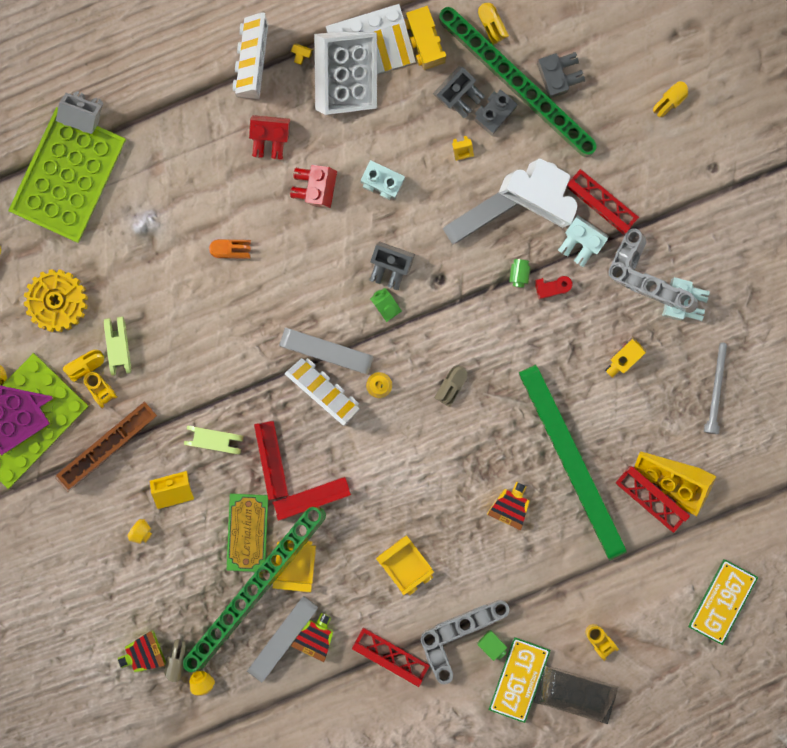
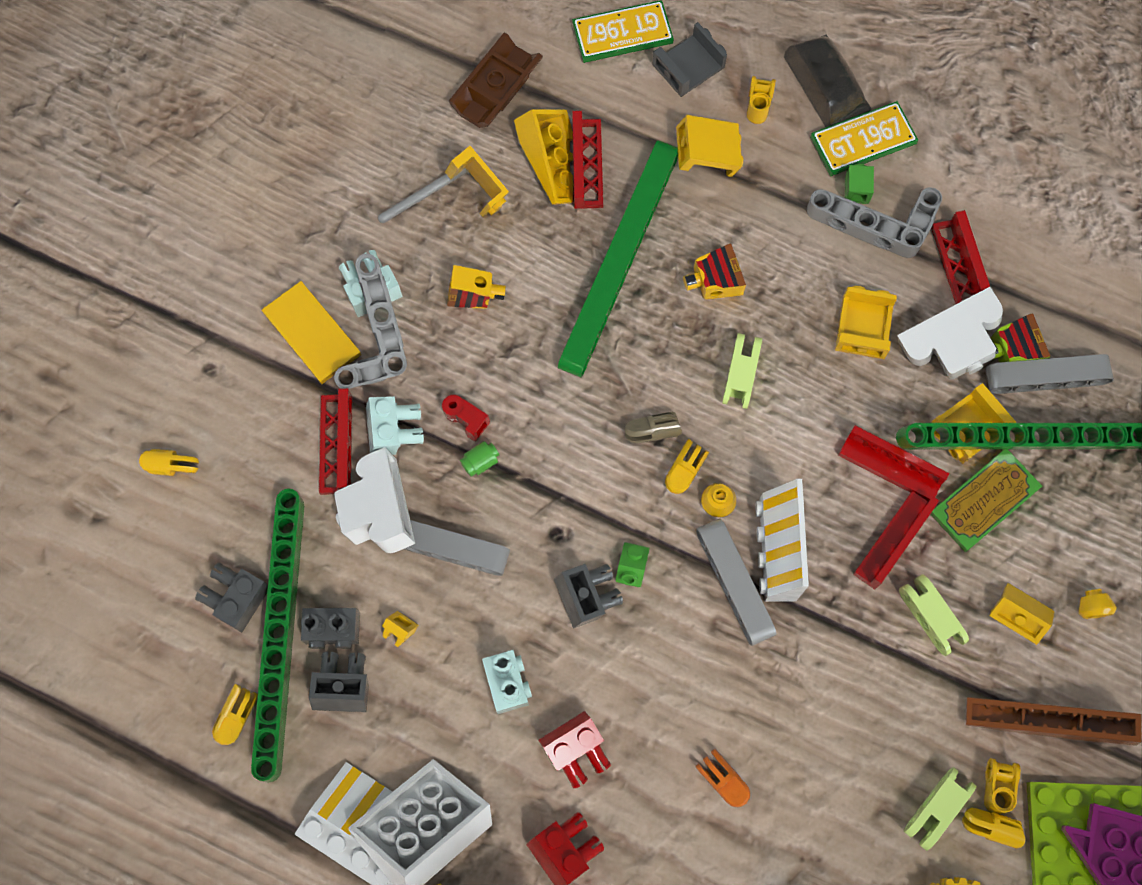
camera: 130 degrees left, 15 degrees down
yellow wedge [404,6,446,70] -> none
none -> yellow tile [261,281,362,385]
none -> yellow panel [445,146,509,217]
none -> reddish brown piece [449,32,543,128]
none -> dark grey panel [652,22,727,97]
none -> yellow arm [665,439,709,494]
none -> yellow panel [676,115,743,177]
none -> yellowish green piece [722,333,762,409]
none -> white brick [897,287,1003,380]

